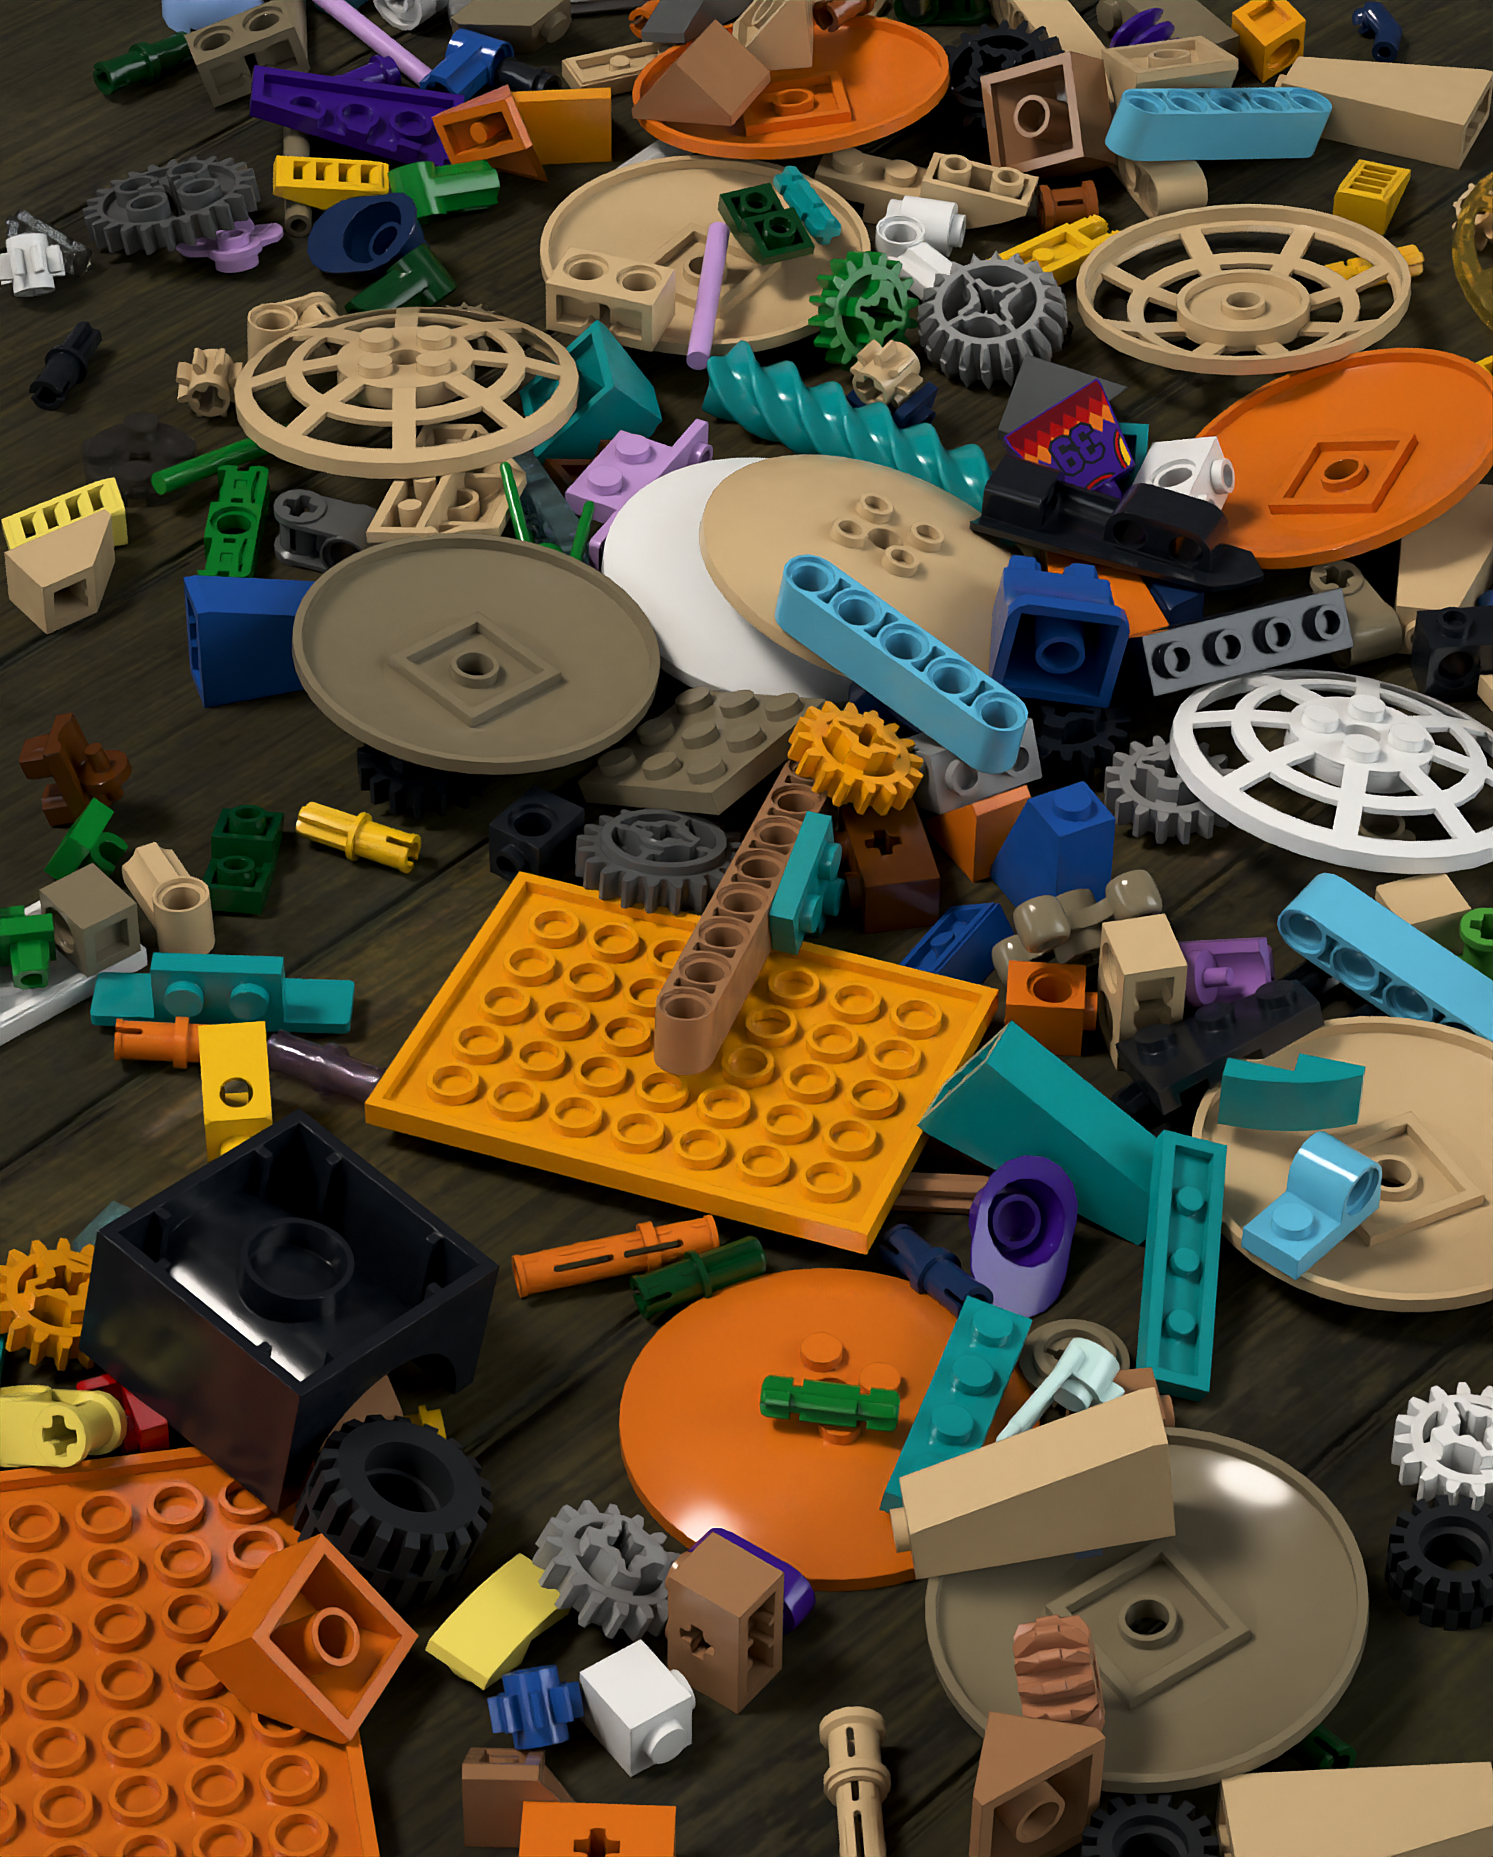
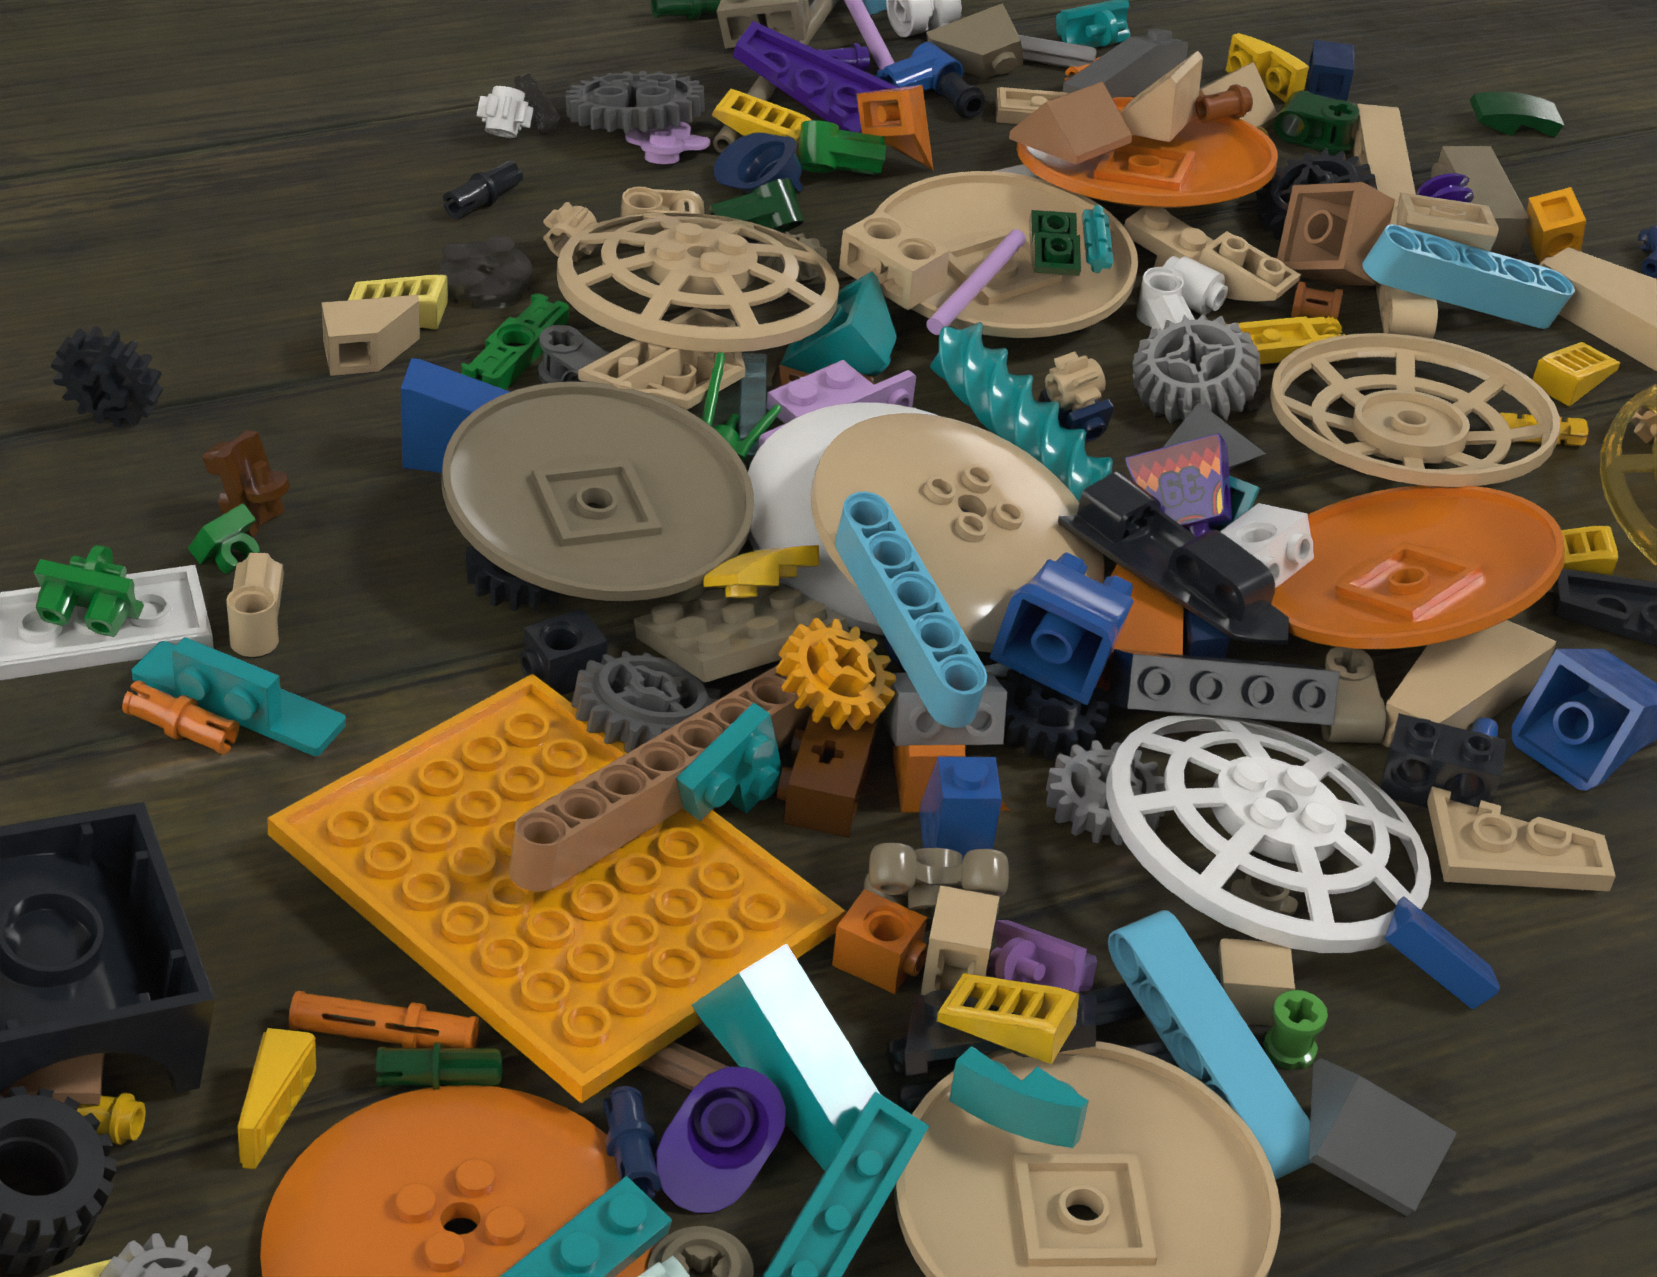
camera: 20 degrees right, 0 degrees up
dark tan brick [39,863,141,978] -> none
green bar [151,423,290,495] -> none
yellow torso [198,1021,273,1163] -> none
dark green slope [202,805,284,915] -> none
pin [267,1029,388,1103] -> none
yellow axle [296,802,421,874] -> none
light orange slope [511,87,612,165] -> none
green axle [760,1375,901,1432] -> none
green gear [808,251,919,372] -> none
blue slope [899,902,1015,985] -> none
medium azure plate [1241,1131,1382,1280] -> none
none -> yellow slope [238,1028,316,1169]
none -> yellow slope [704,545,819,598]
none -> yellow slope [937,973,1079,1064]

